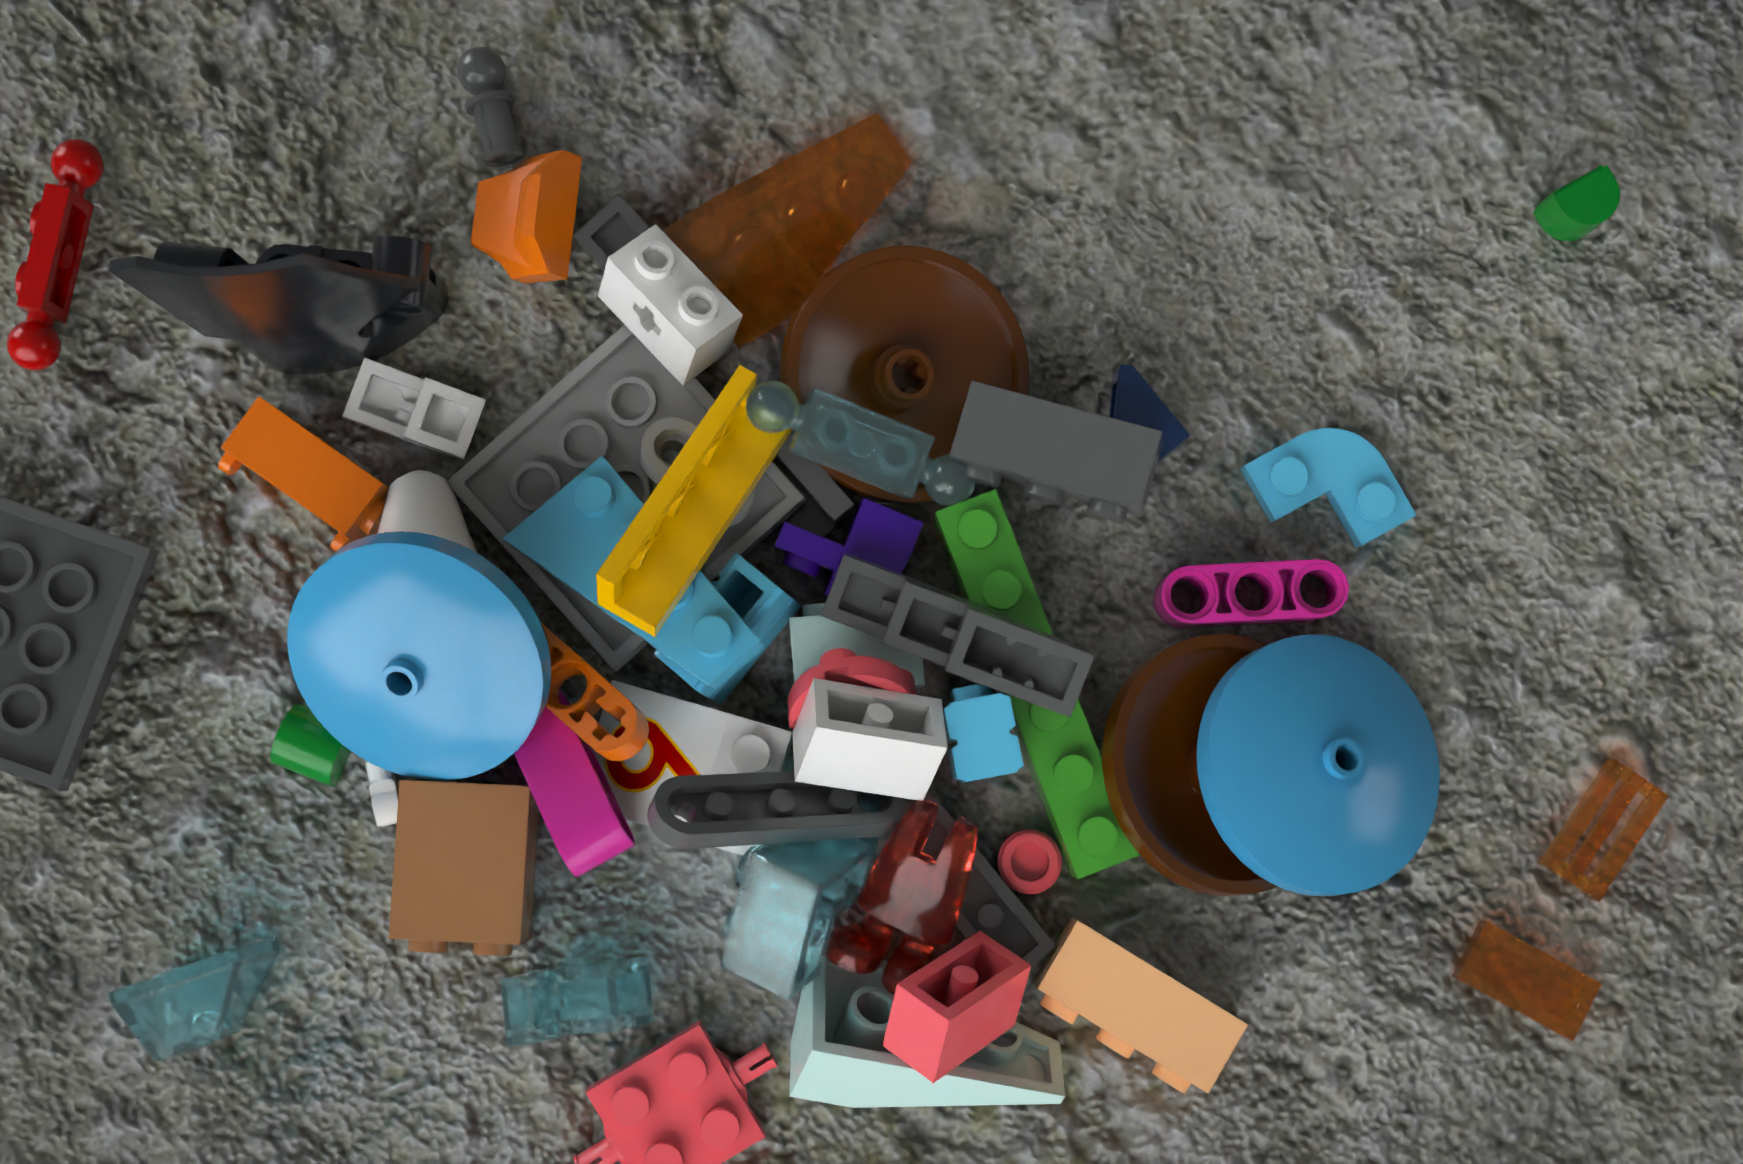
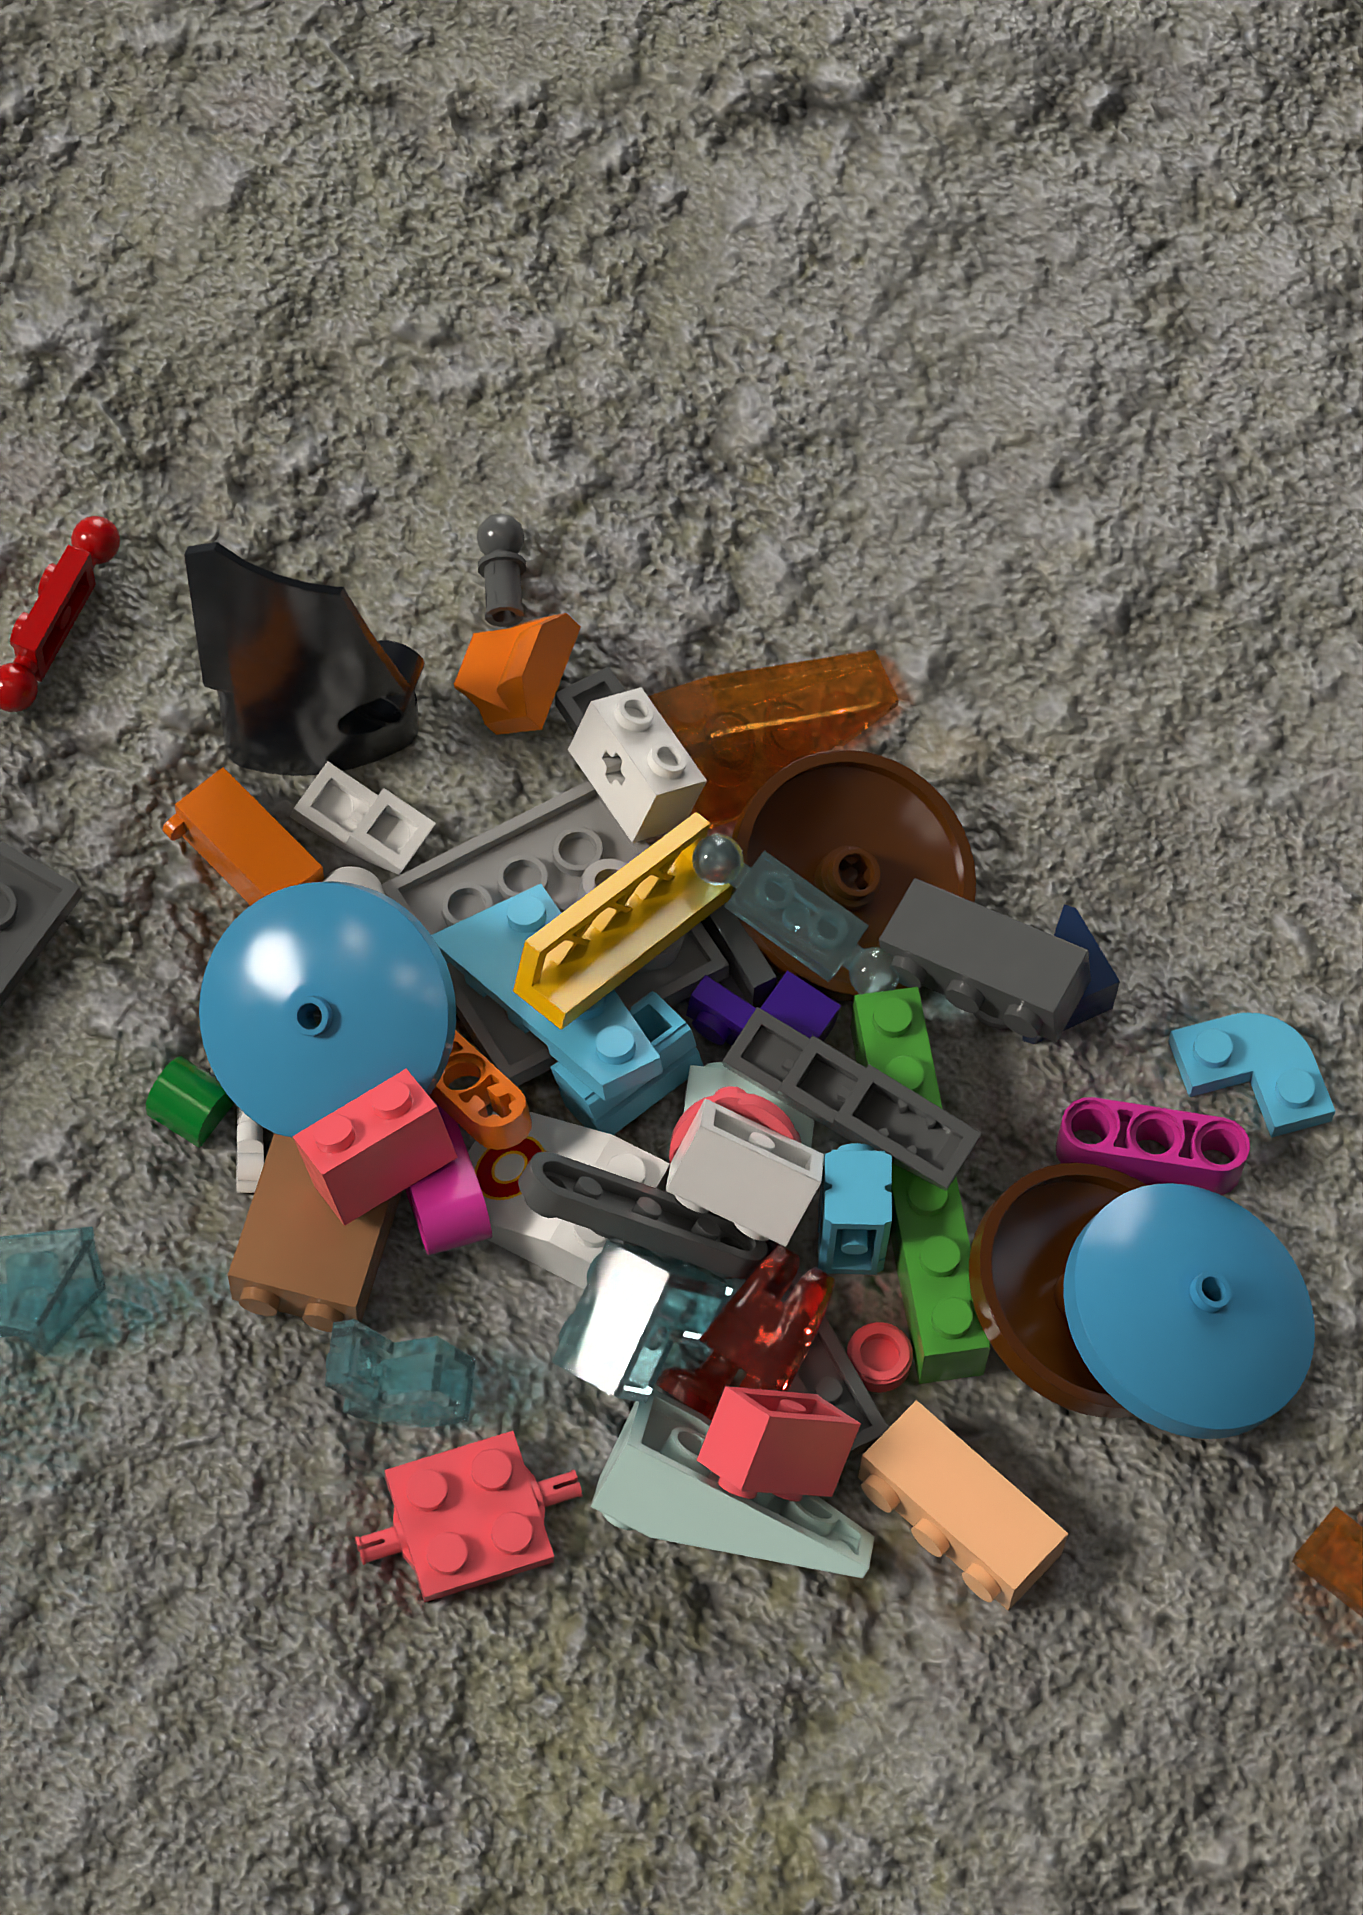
camera: 10 degrees right, 20 degrees down
none -> coral brick [293,1068,458,1226]

